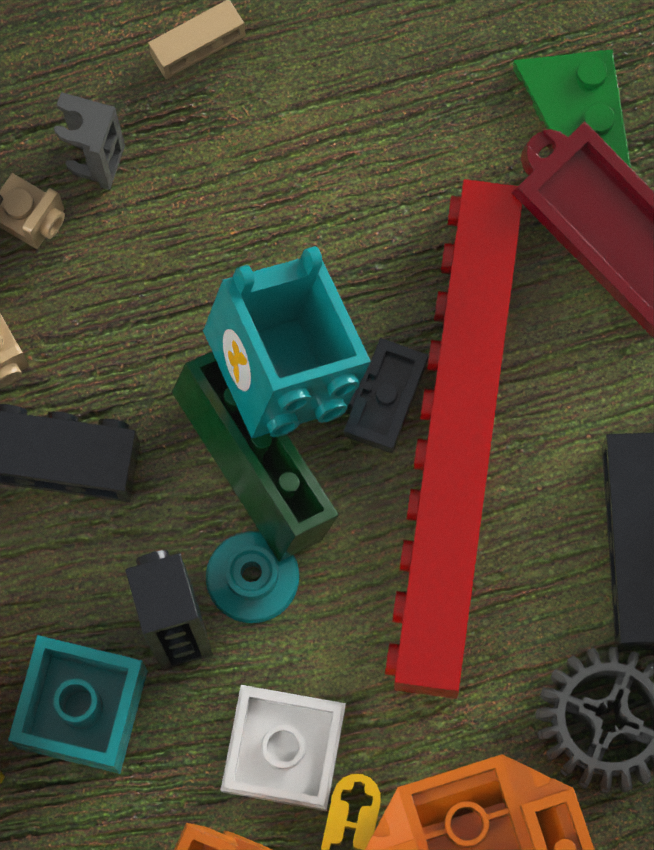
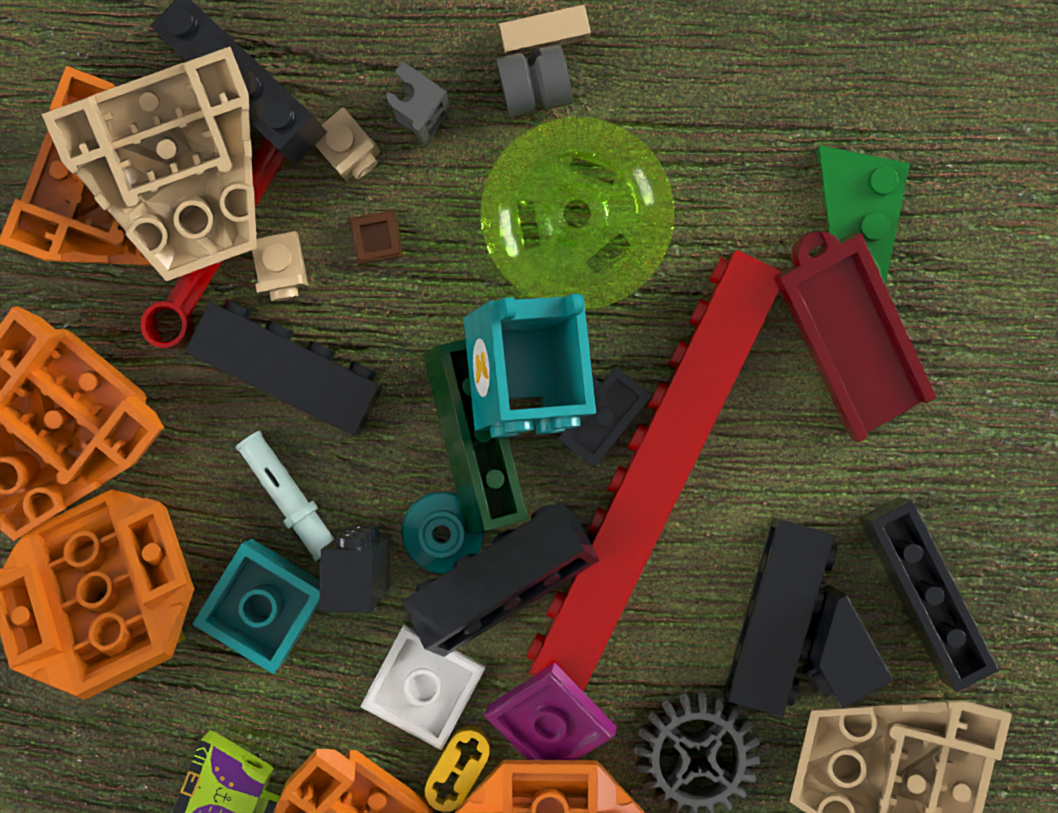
camera: 15 degrees right, 15 degrees up
none -> light aqua pin [235,431,334,561]
none -> reddish brown tile [349,210,404,265]
none -> black brick [403,502,600,657]
none -> clear neon green gear [481,117,674,310]
none -> magenta tile [484,662,617,760]
none -> dark grey wheel [496,43,573,118]

